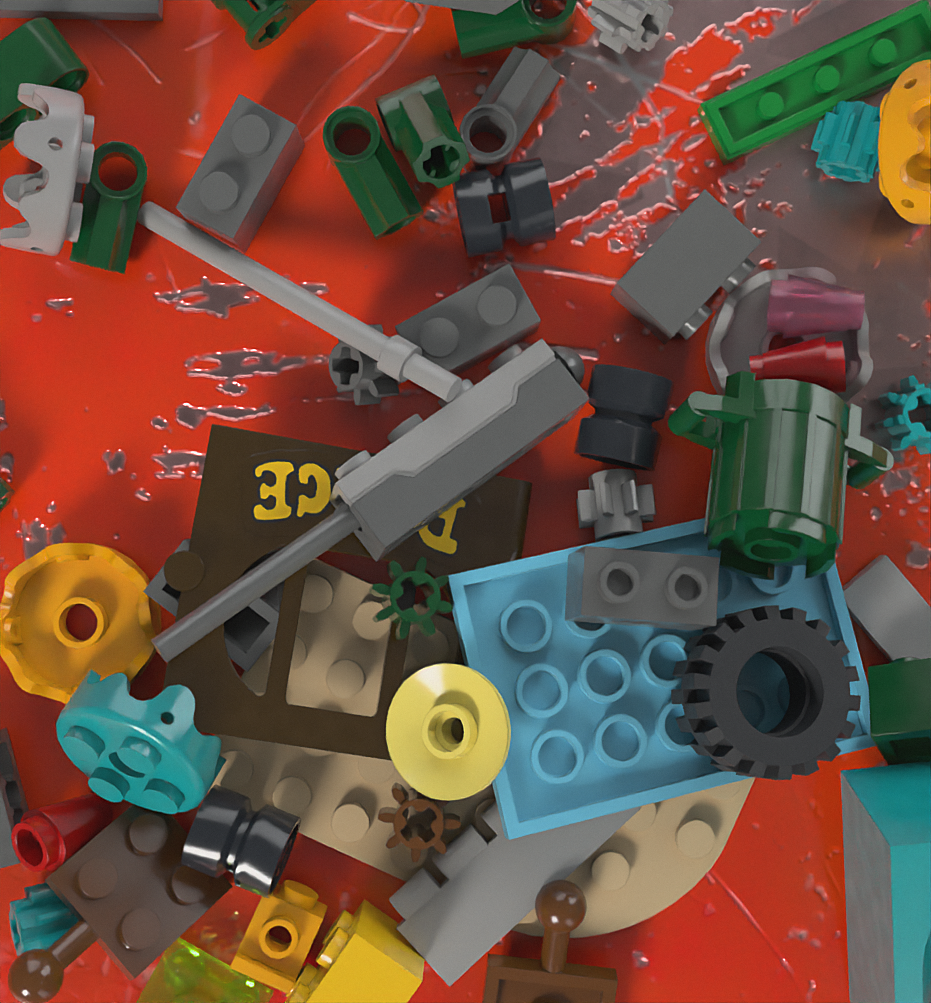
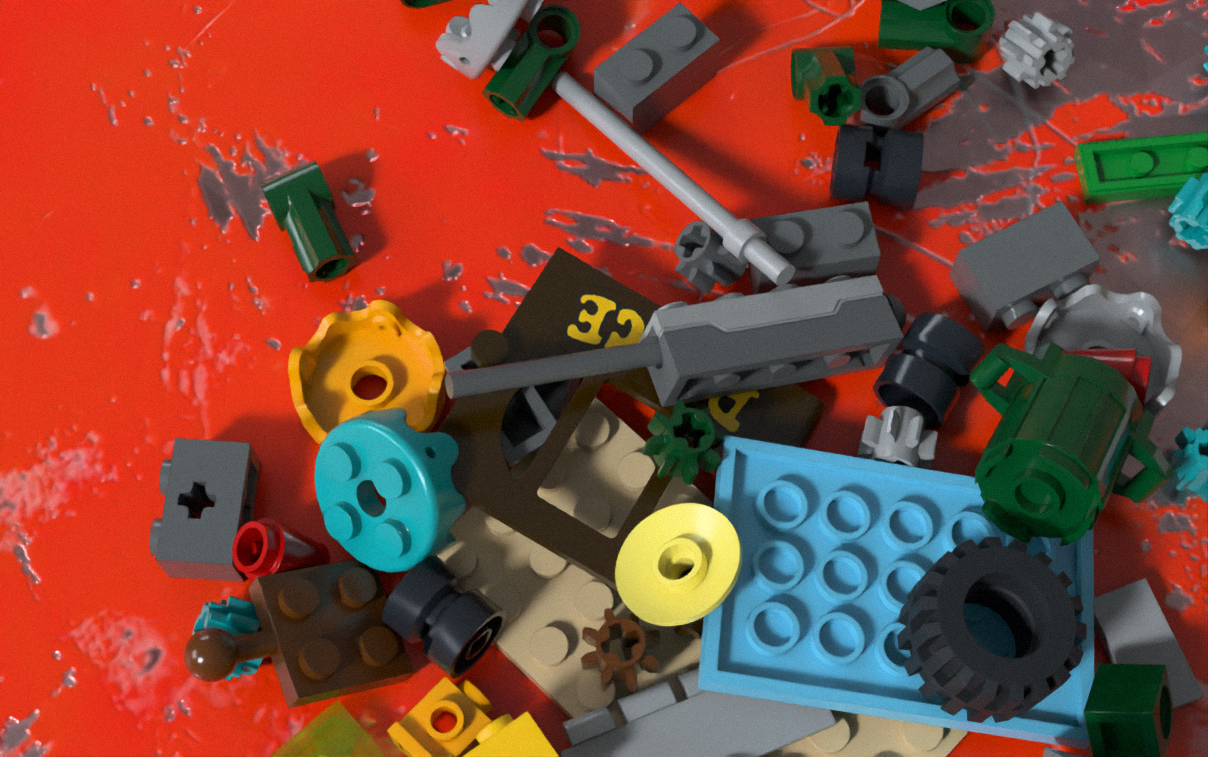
camera: 25 degrees right, 20 degrees down
dark green piece [322,106,424,240] -> none
dark grey brick [565,546,719,631] -> none
clear pink cone [766,274,865,339] -> none

